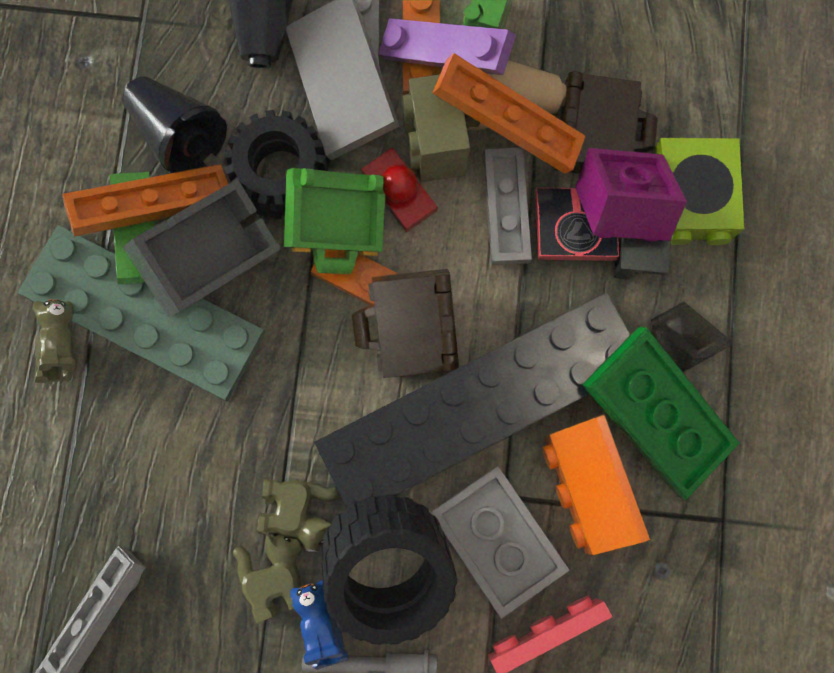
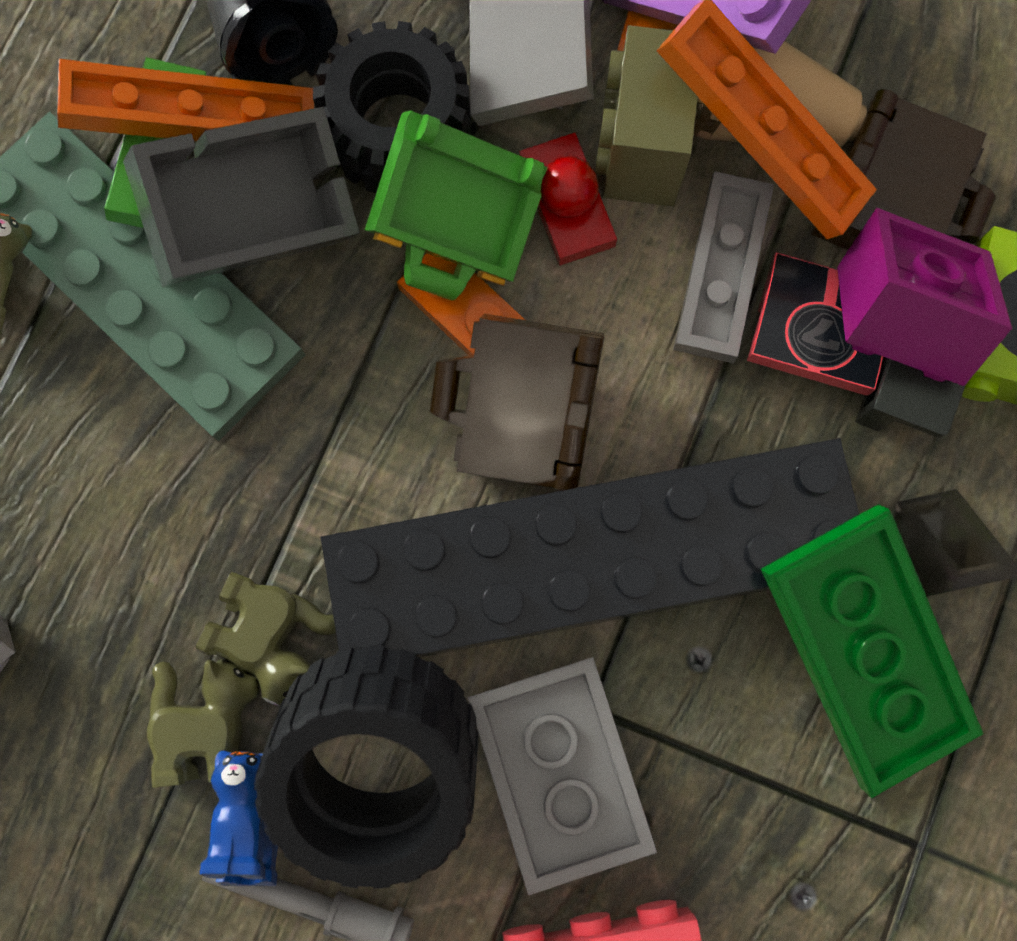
camera: 20 degrees right, 0 degrees up
orange slope [542,415,650,555] -> none

